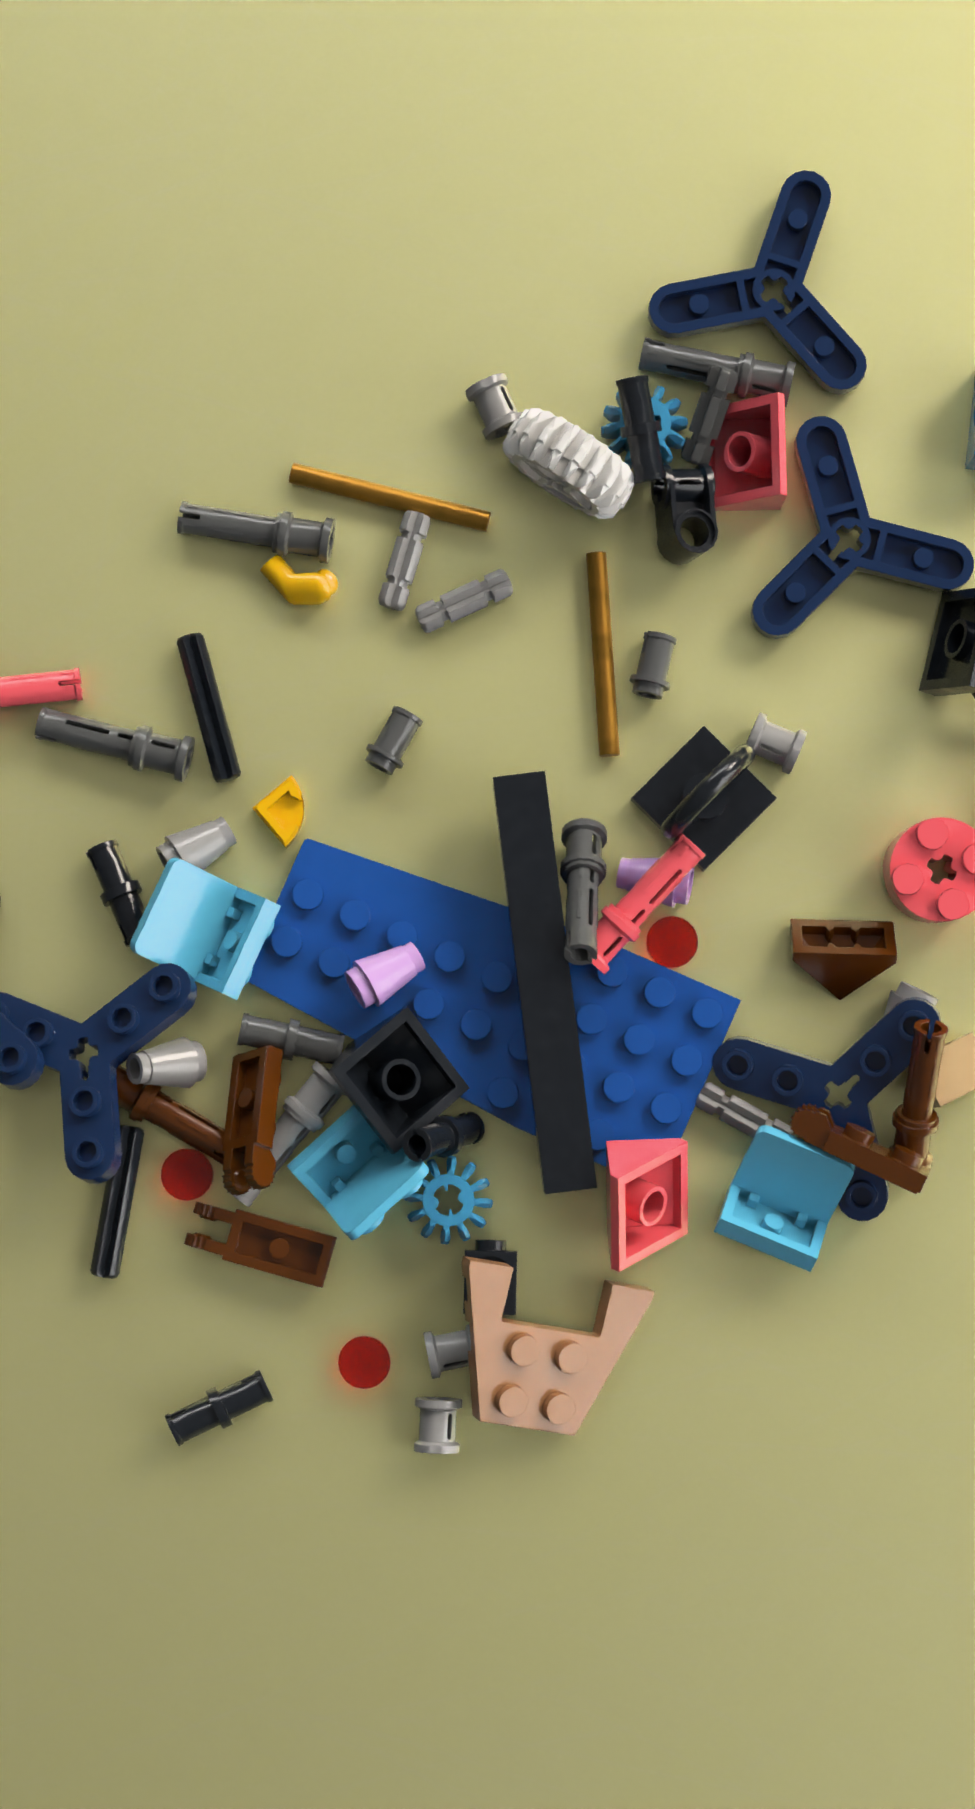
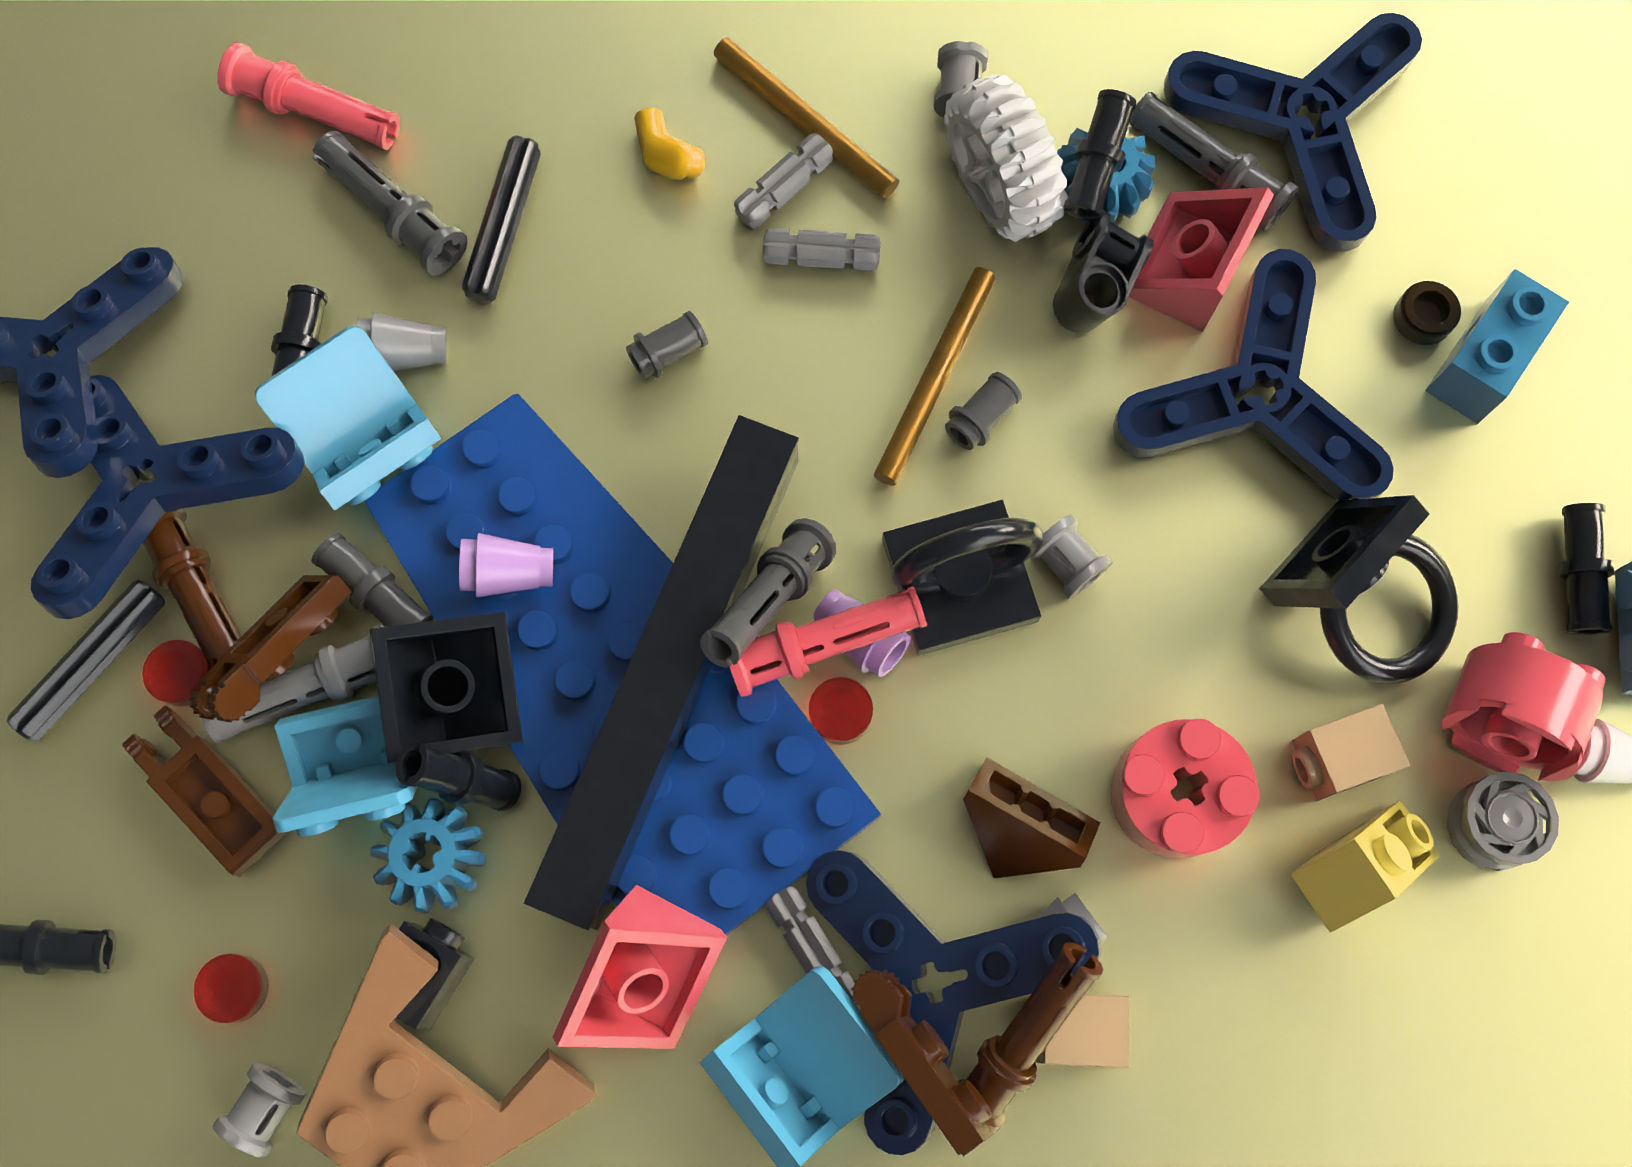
camera: 35 degrees right, 10 degrees down
light grey cone [126,1037,207,1088] -> none
dark grey pin [177,501,336,564] -> none
yellow tile [252,775,304,849] -> none
light grey bush [423,1324,471,1379] -> none
dark grey axle [681,365,739,465] -> none
none -> dark brown tile [1393,281,1461,345]

